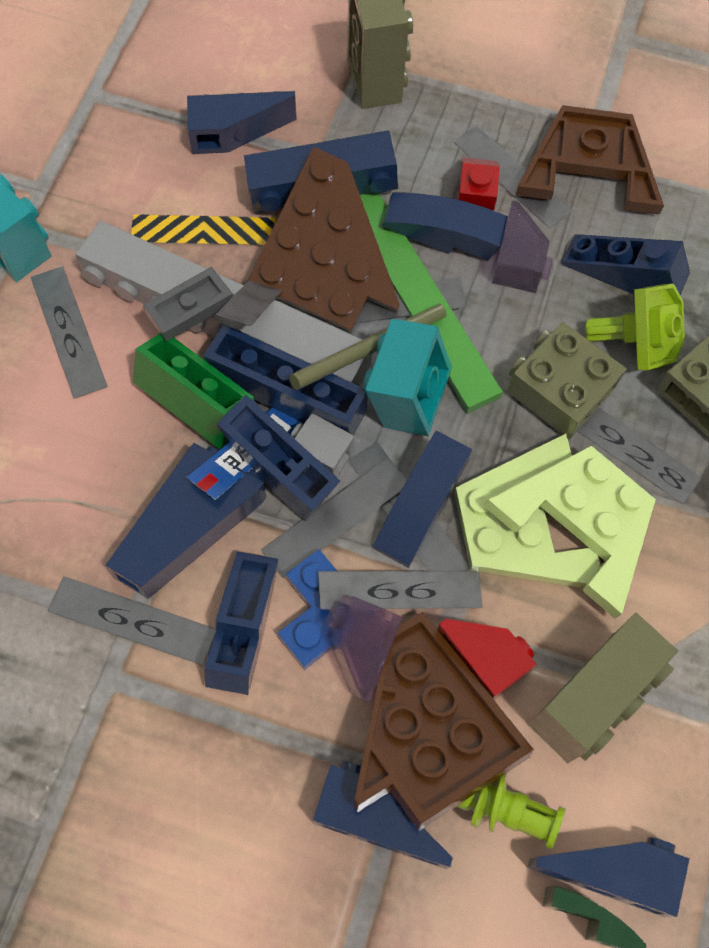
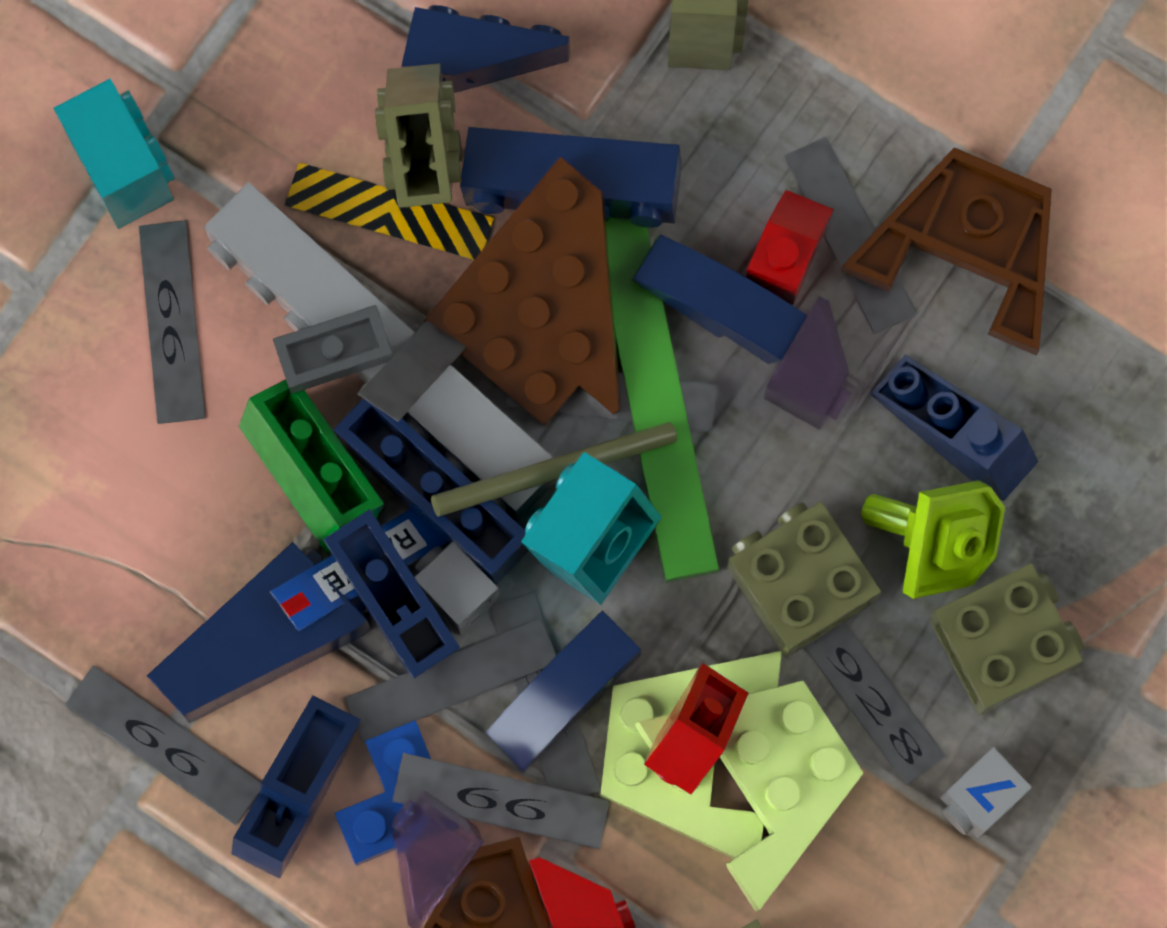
camera: 20 degrees right, 10 degrees up
none -> olive brick [375,63,462,208]
none -> red slope [644,663,749,795]

